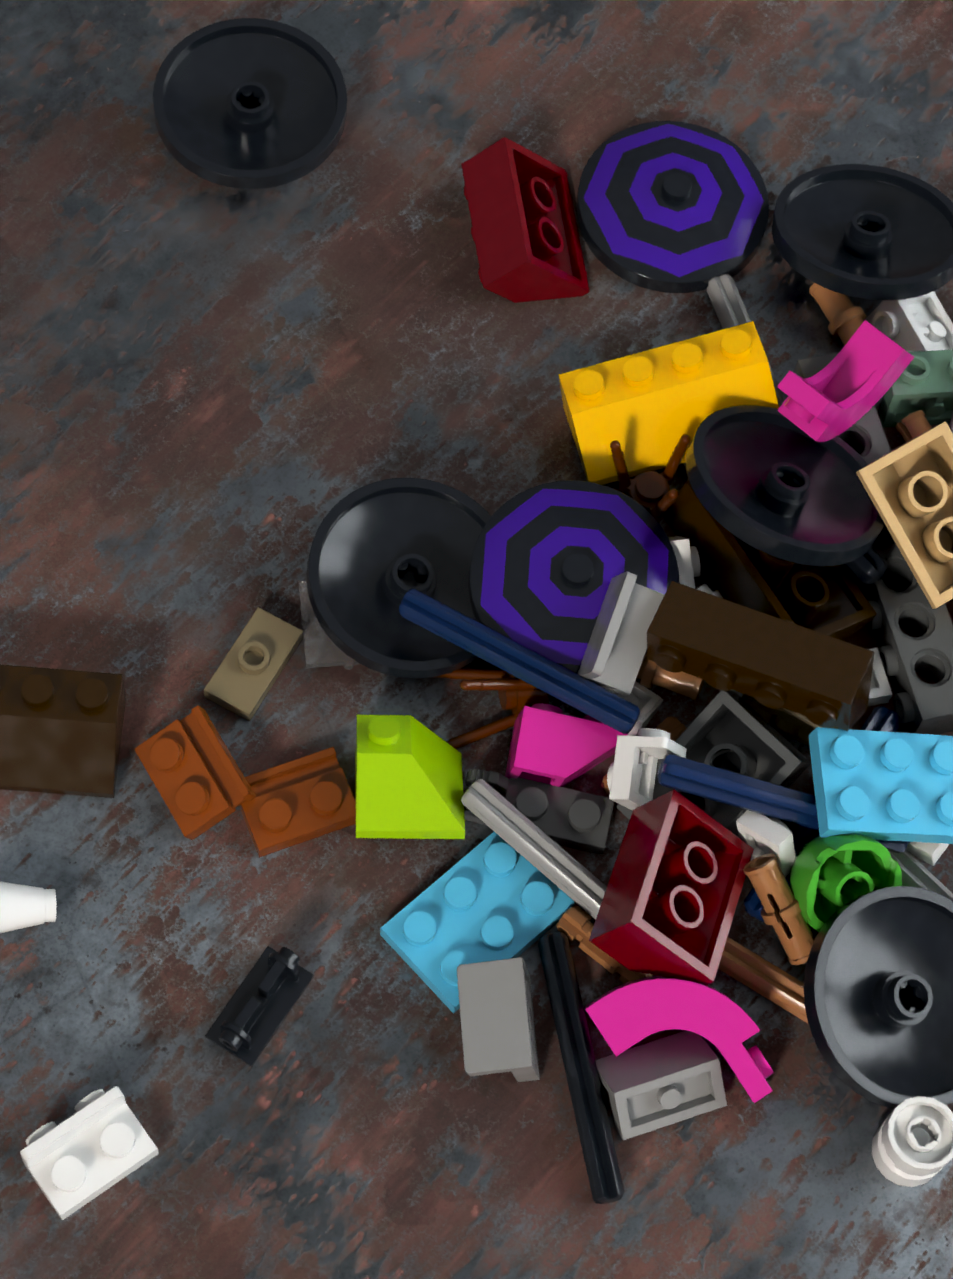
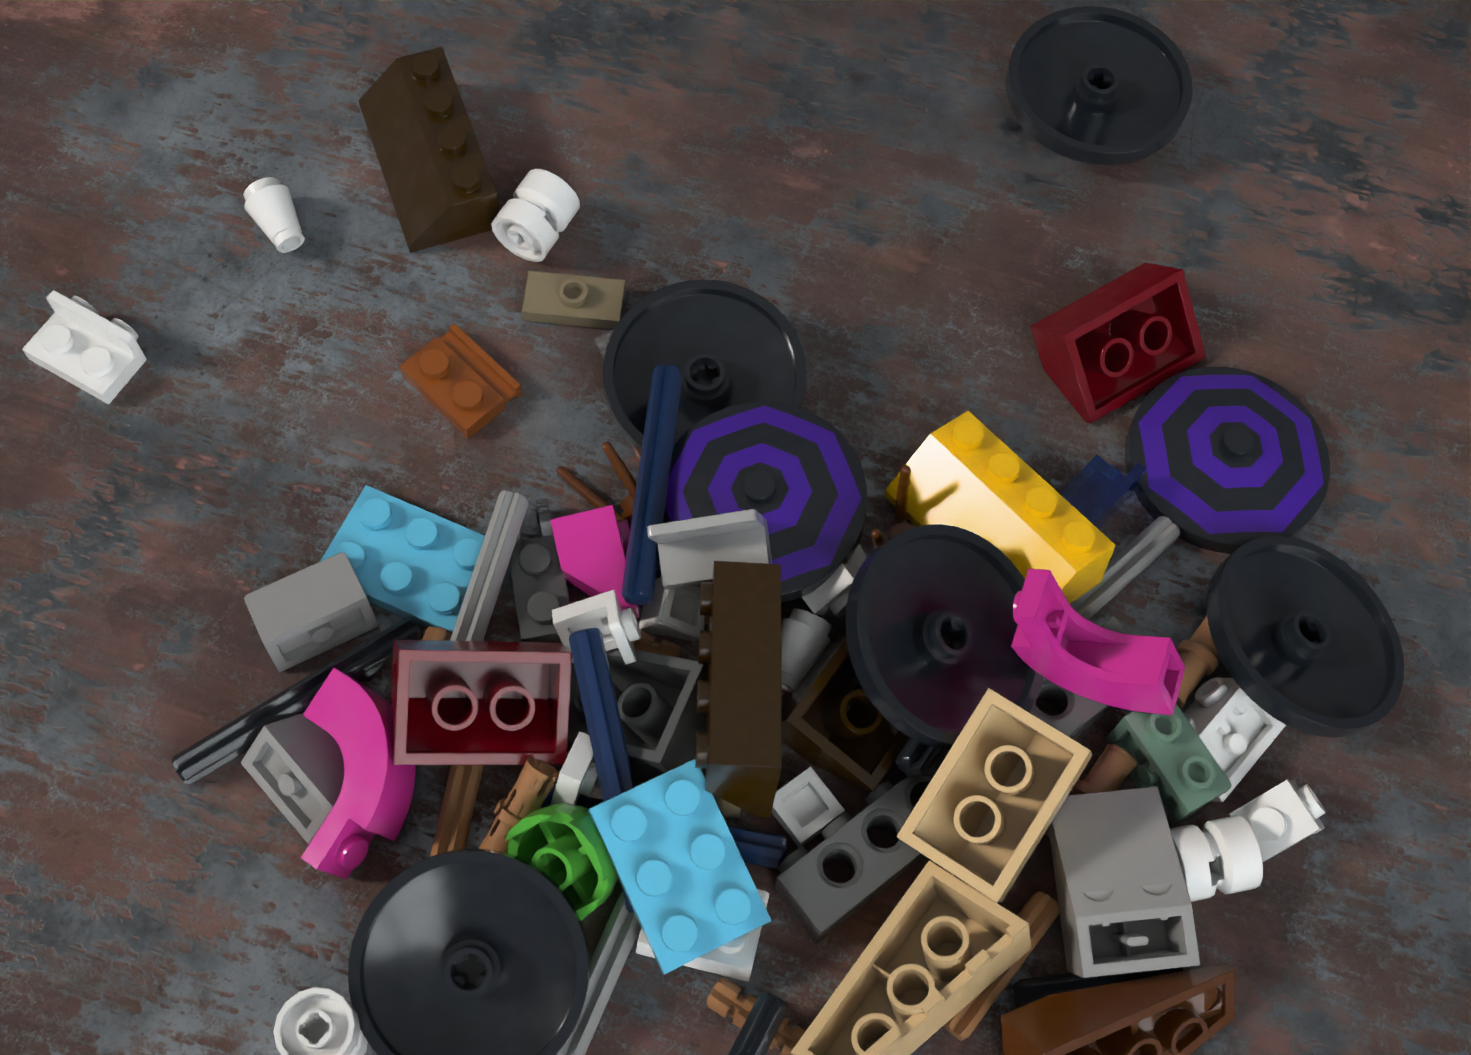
camera: 70 degrees right, 0 degrees up
dark orange plate [134,705,256,840] -> none
black hinge [205,946,314,1067] -> none
lime slope [355,715,465,839] -> none
none -> white wheel [491,169,580,262]
none -> clear blue panel [1060,455,1147,530]

